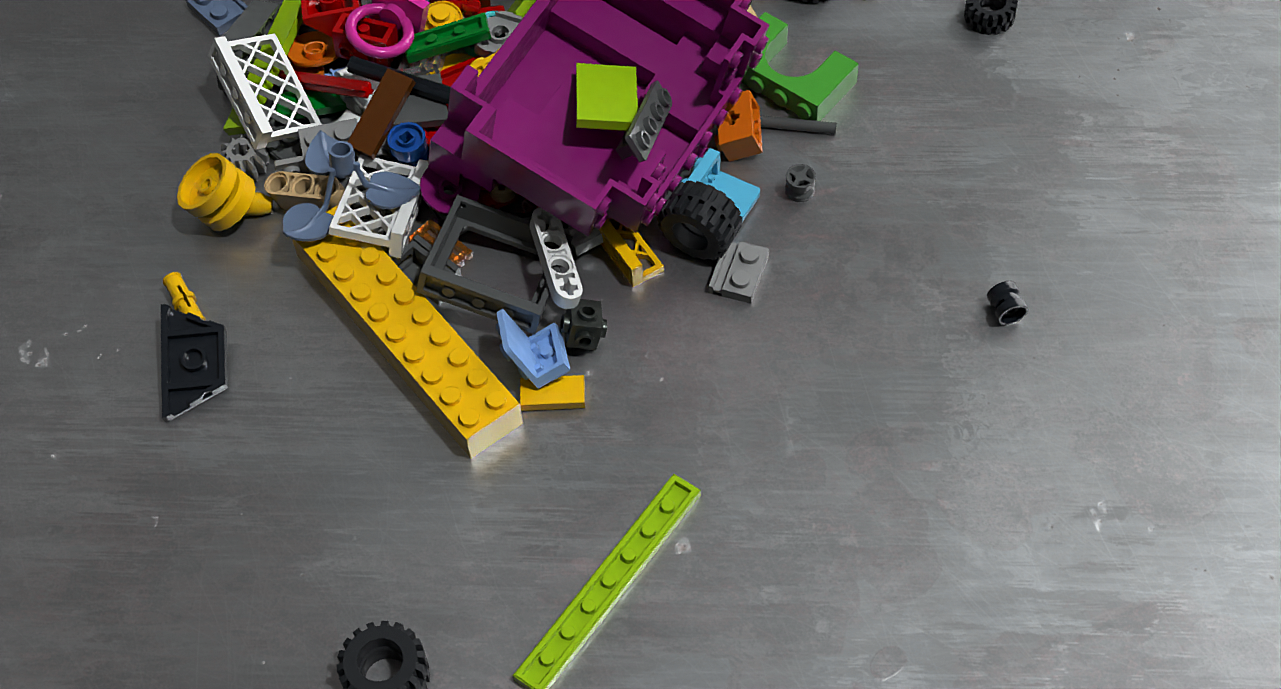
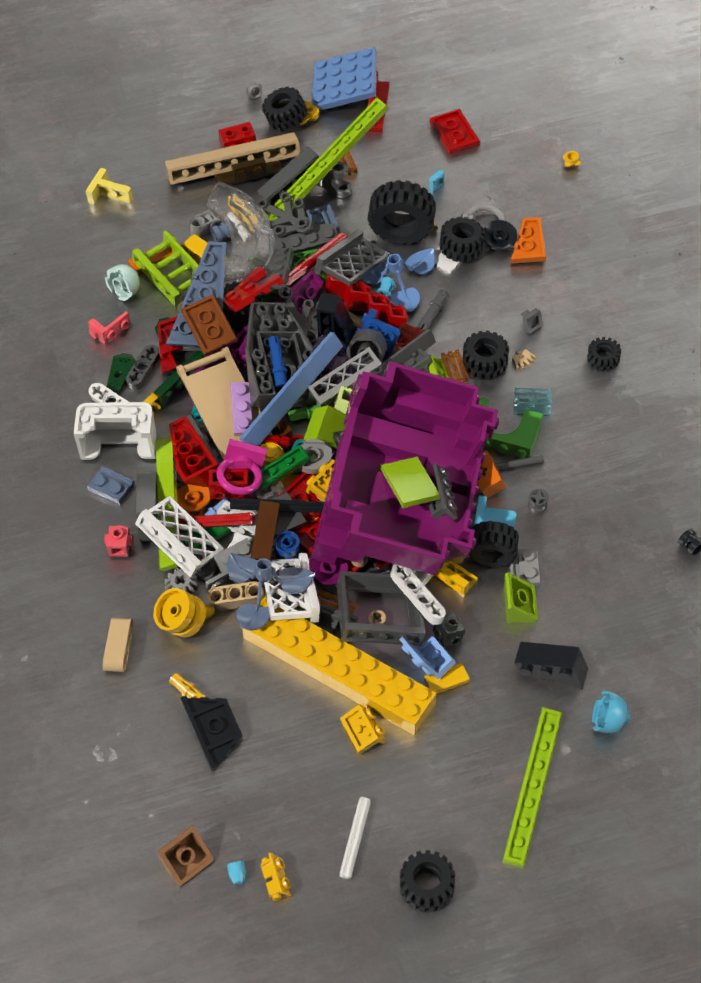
camera: 20 degrees left, 0 degrees up
none -> tan beam [103,617,133,672]
none -> coral brick [104,525,134,557]
none -> medium nougat slope [157,825,215,886]
none -> medium azure hose [227,861,246,885]
none -> yellow hinge [260,852,292,901]
none -> yellow bracket [340,704,386,754]
none -> white axle [340,797,370,879]
none -> tan bush [368,610,386,625]
none -> lime slope [504,572,538,623]
none -> clear light blue hinge [514,388,552,417]
none -> black wedge [514,641,588,690]
none -> medium azure cylinder [592,690,630,734]

